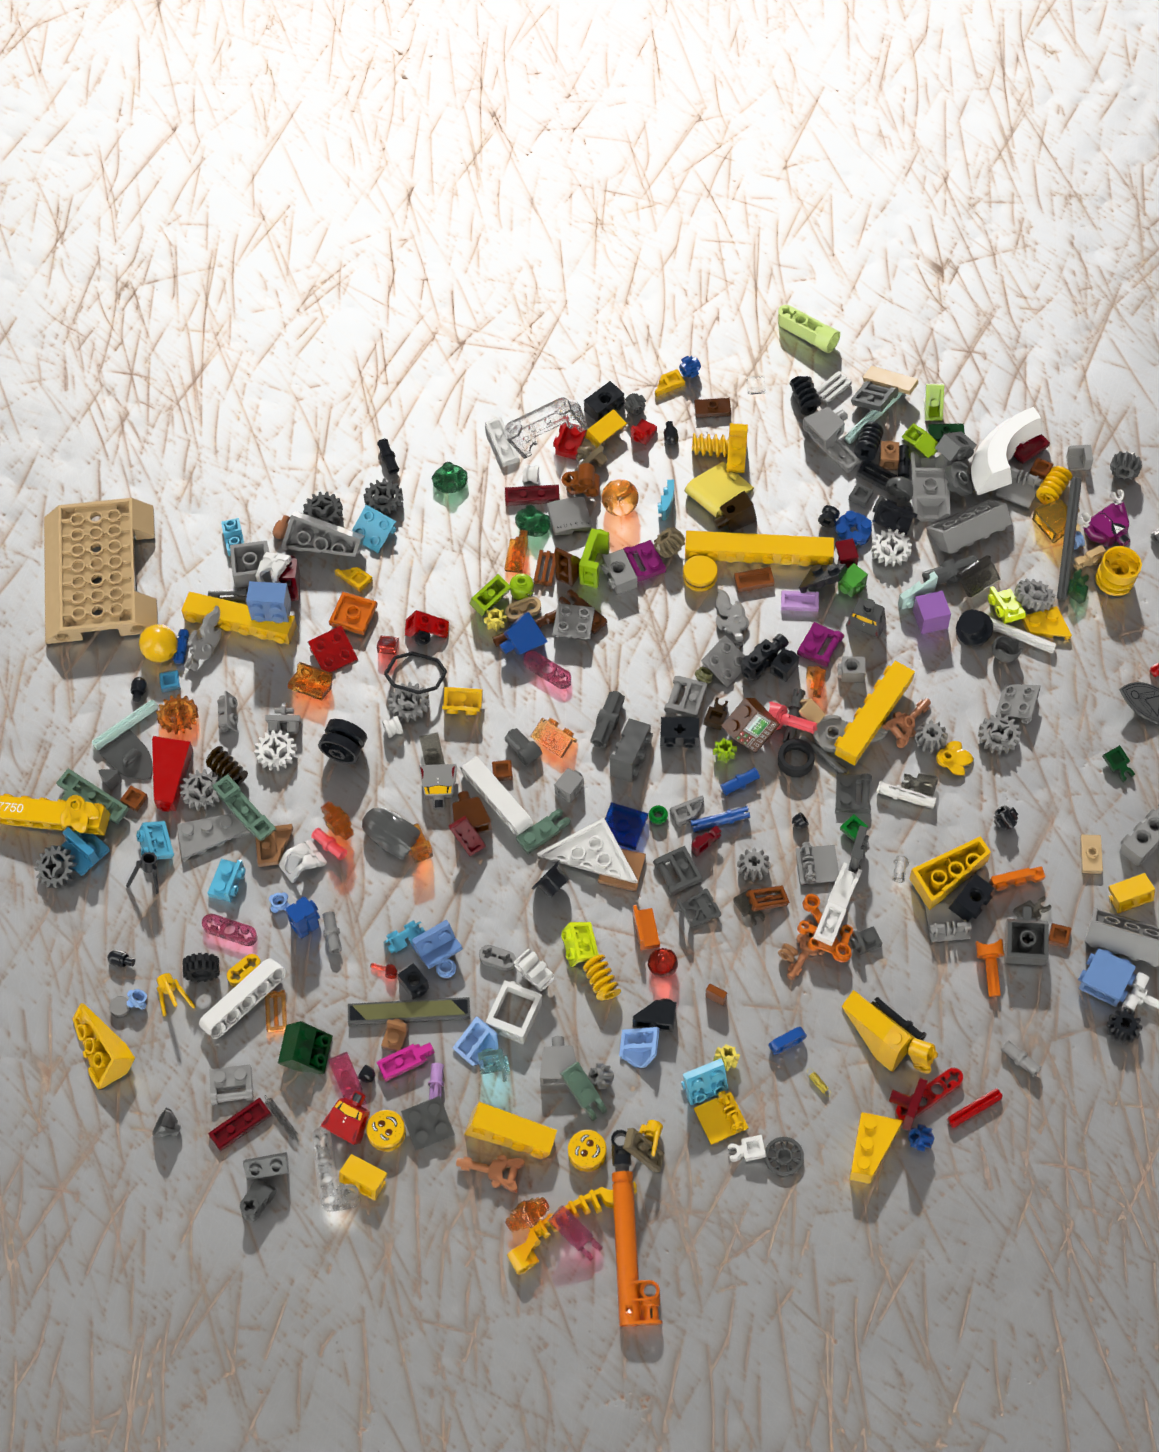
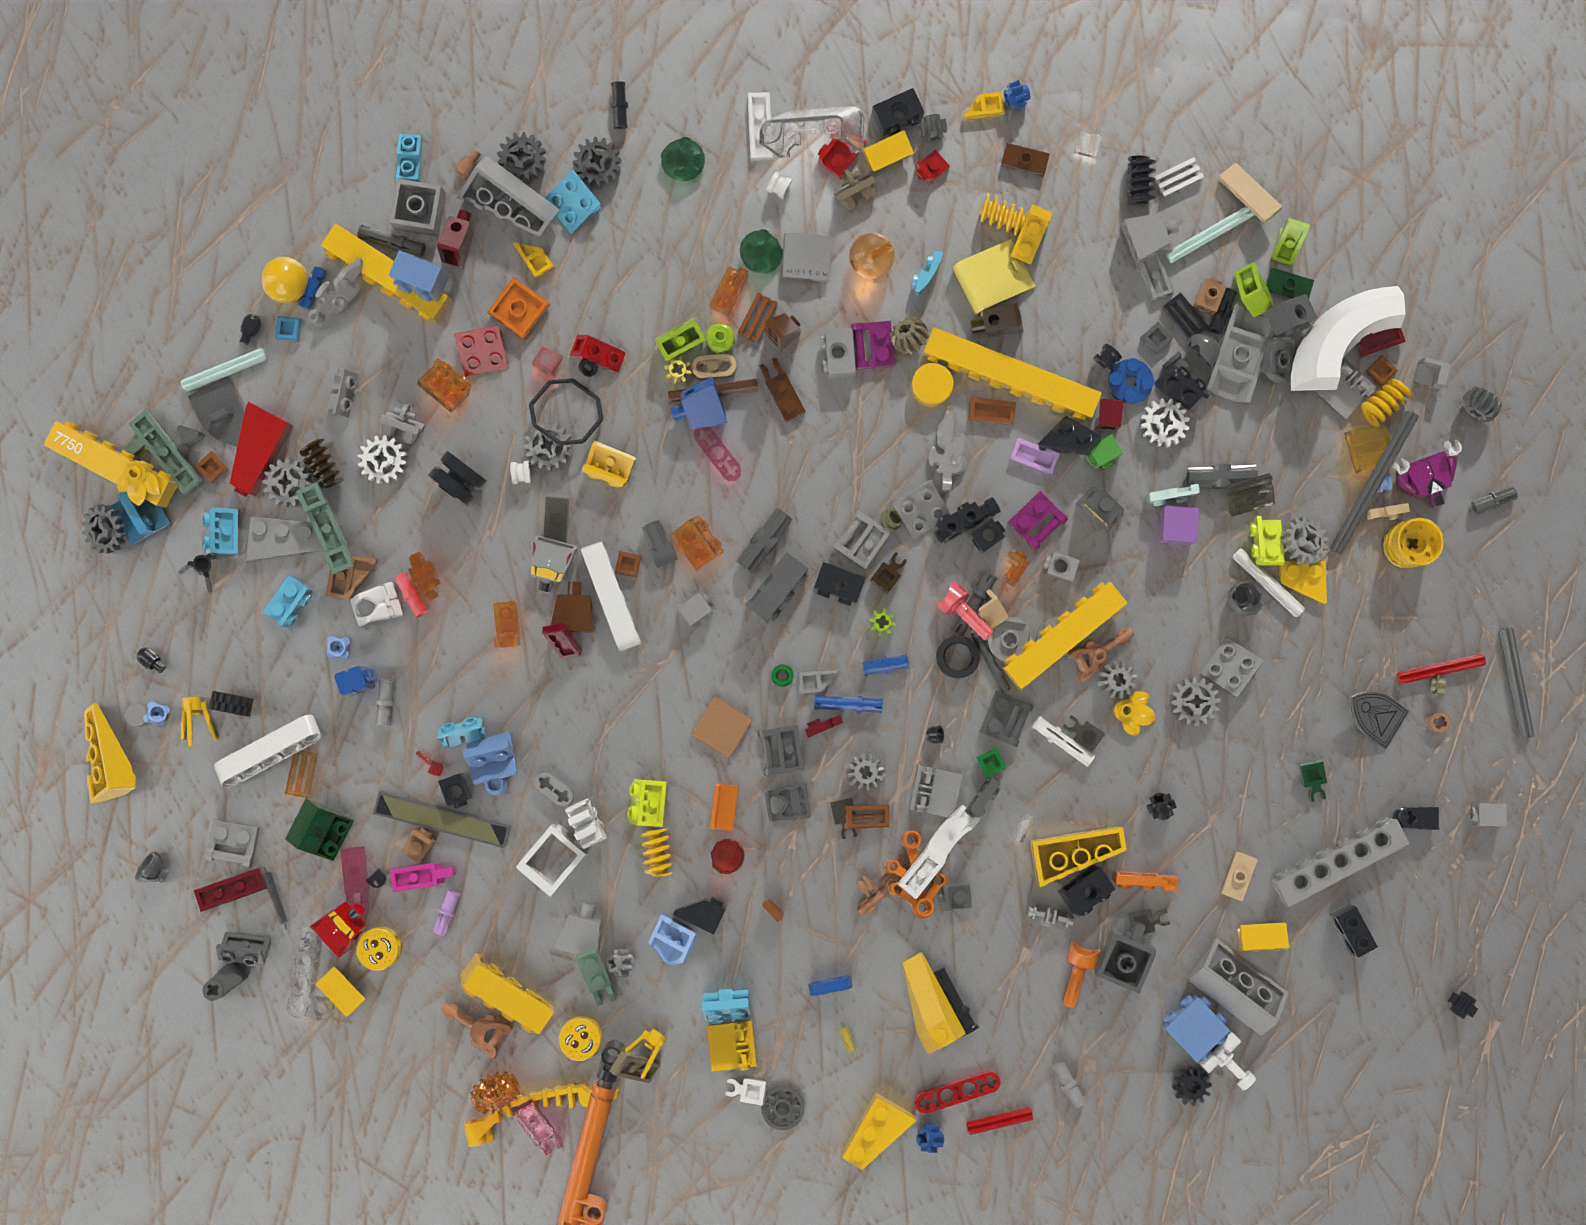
camera: 15 degrees right, 25 degrees up
tan slope [44,498,158,644] -> none
clear orange gear [156,694,199,735] -> none
clear pink beam [202,914,258,946] -> none
yellow beam [227,954,261,987] -> none
white piece [256,552,292,583] -> none
dark grey hair [362,807,420,860] -> none
dark grey plate [401,1096,455,1150] -> none
light blue slope [453,1016,499,1066] -> none
clear light blue bracket [478,1048,510,1082] -> none
dark red tile [505,484,560,506] -> none
sand green hinge [516,808,570,854] -> none
black piece [532,860,569,898] -> none
white tile [537,818,638,884] -> none
light grey hinge [552,603,595,641] -> none
dark orange piece [561,463,600,497] -> none
lime panel [579,528,610,589] -> none
clear blue plate [605,802,648,850] -> none
black cylinder [663,421,679,445] -> none
light yellow gear [713,1044,740,1071] -> none
reddish brown slope [721,698,780,752] -> none
yellowish green beam [778,305,841,353] -> none
dark grey plate [851,381,899,412] -> none
black piece [854,422,884,462] -> none
dark red tile [889,1078,928,1132] -> none
yellow piece [908,1038,938,1074] -> none
light grey slope [926,499,1012,554] -> none
black piece [956,609,993,646] -> none
dark orange tile [1049,923,1072,948] -> none
clear green plate [1067,569,1089,604] -> none

